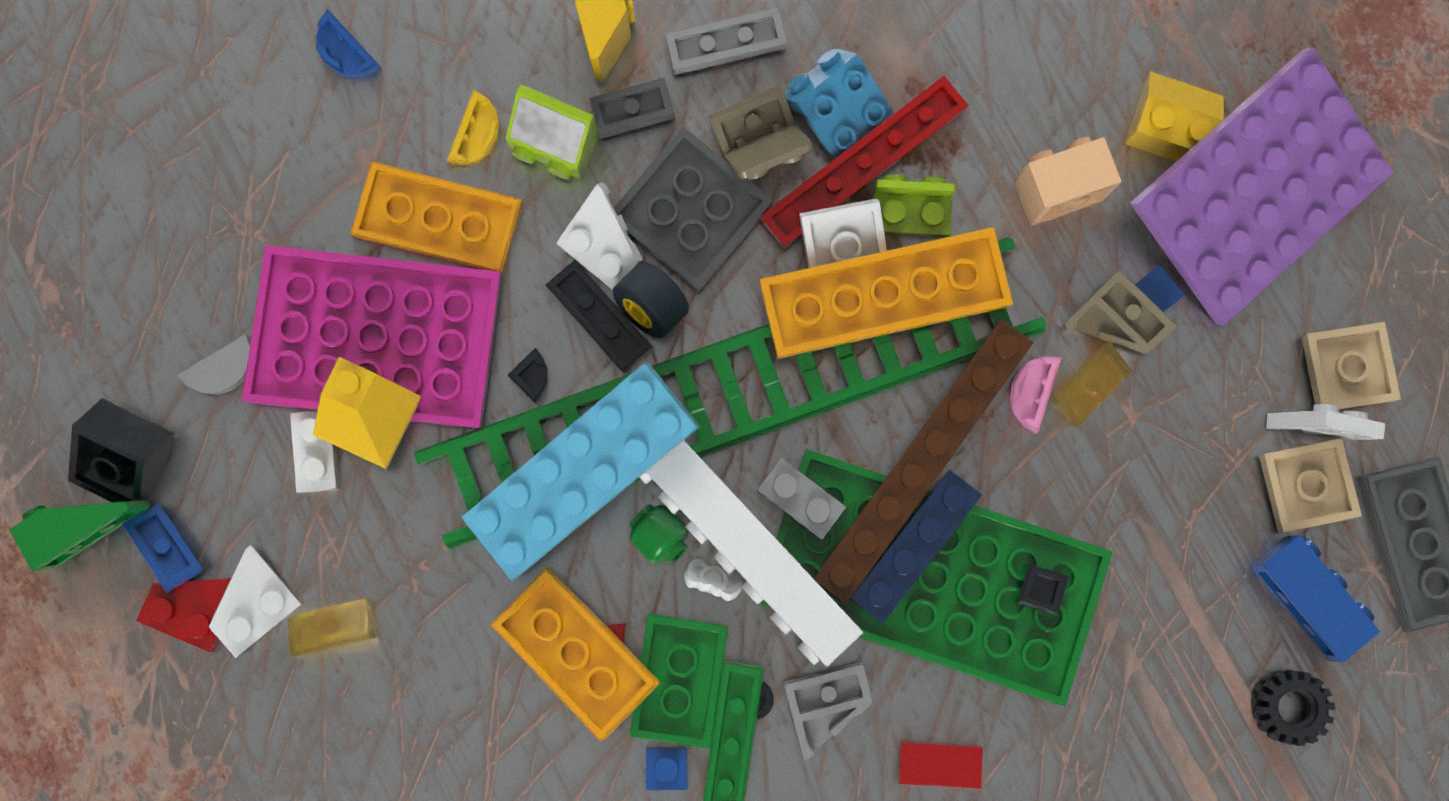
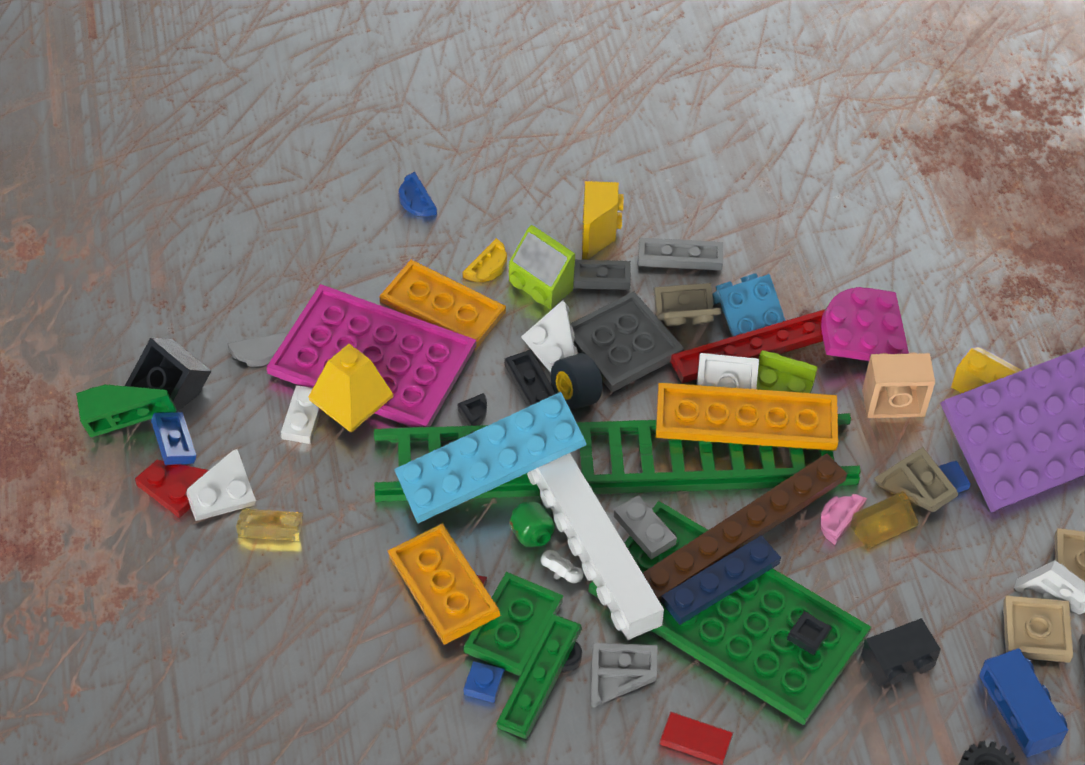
camera: 15 degrees right, 30 degrees down
none -> dark pink plate [821,287,909,361]
none -> black brick [861,618,941,686]

